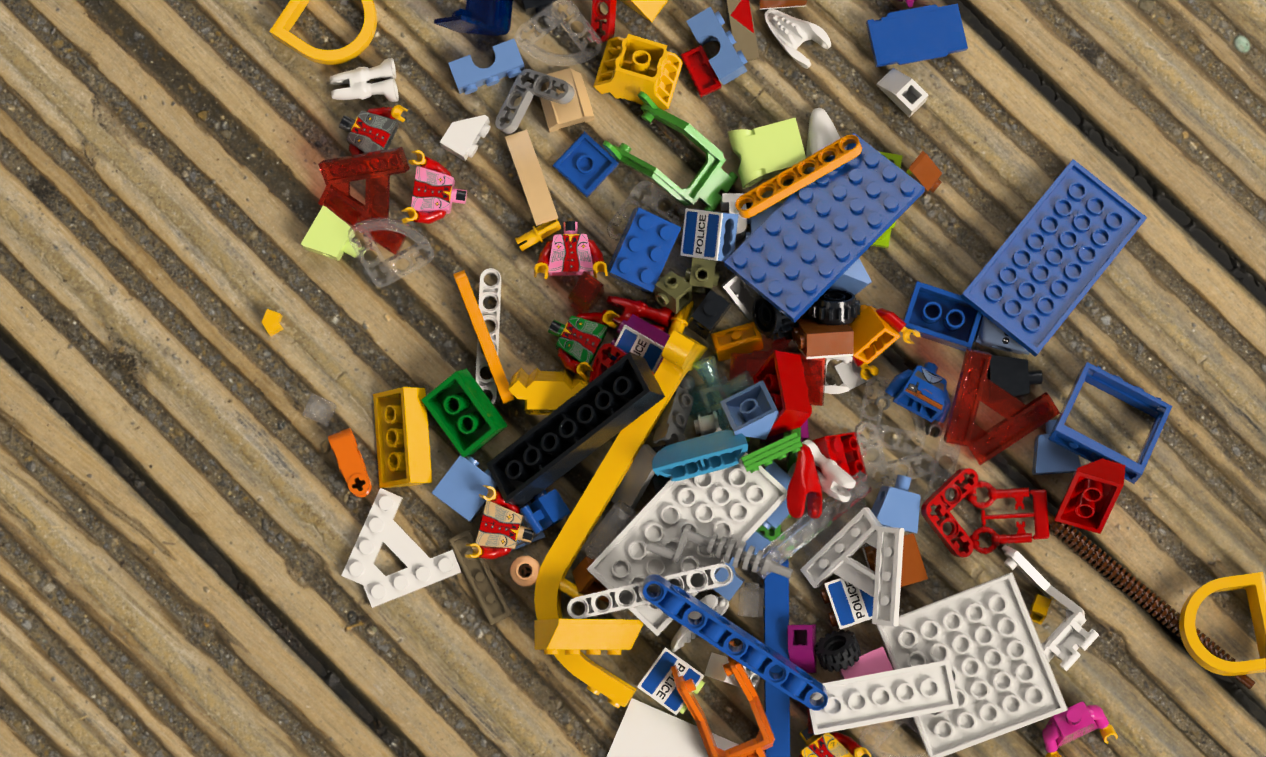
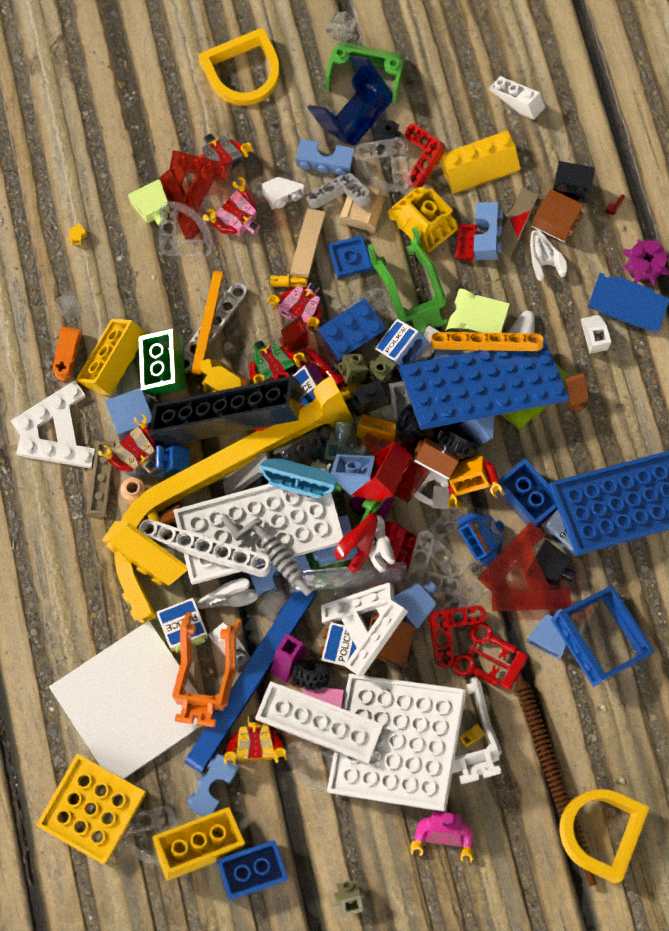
camera: 30 degrees right, 10 degrees down
white piece [329,58,399,102] -> none
clear brick [582,499,639,560] -> none
blue beam [643,574,828,711] -> none
bright green piece [740,432,803,473] -> none
red slope [1054,458,1126,534] -> none

